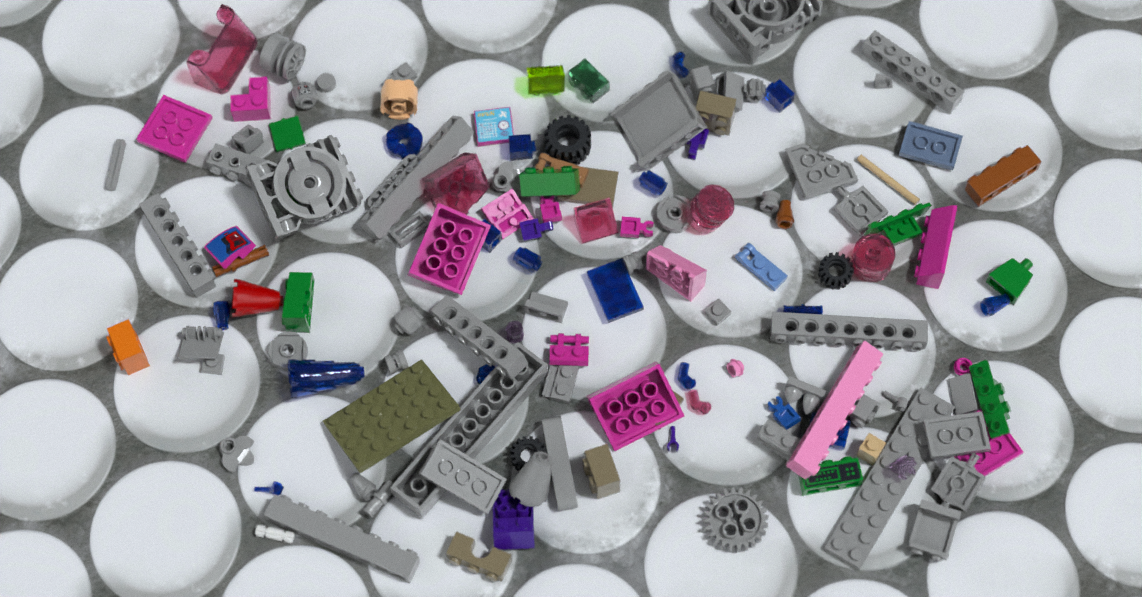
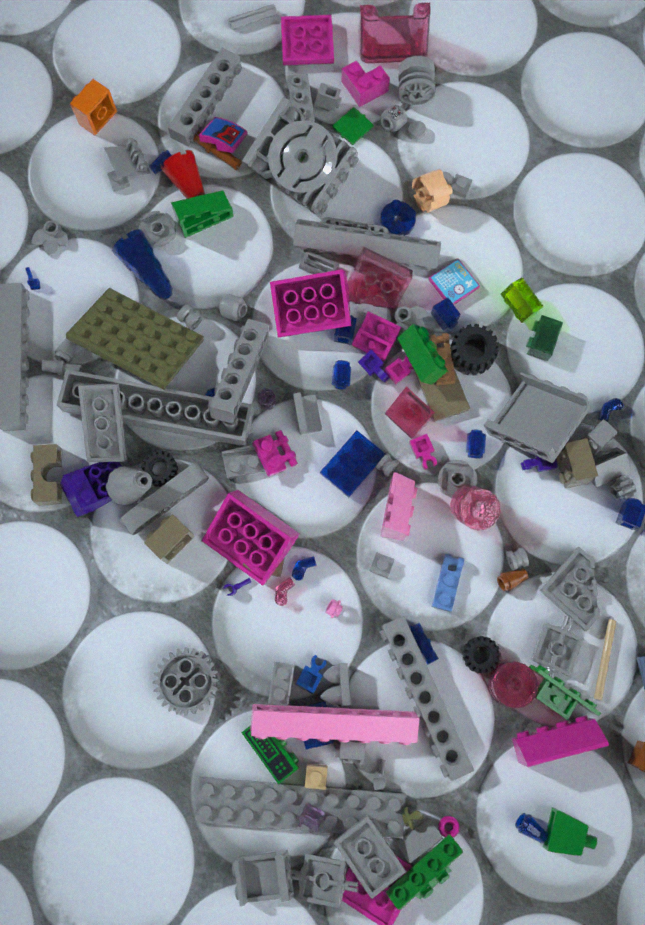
camera: 60 degrees right, 10 degrees up
none -> olive plate [402,807,424,829]

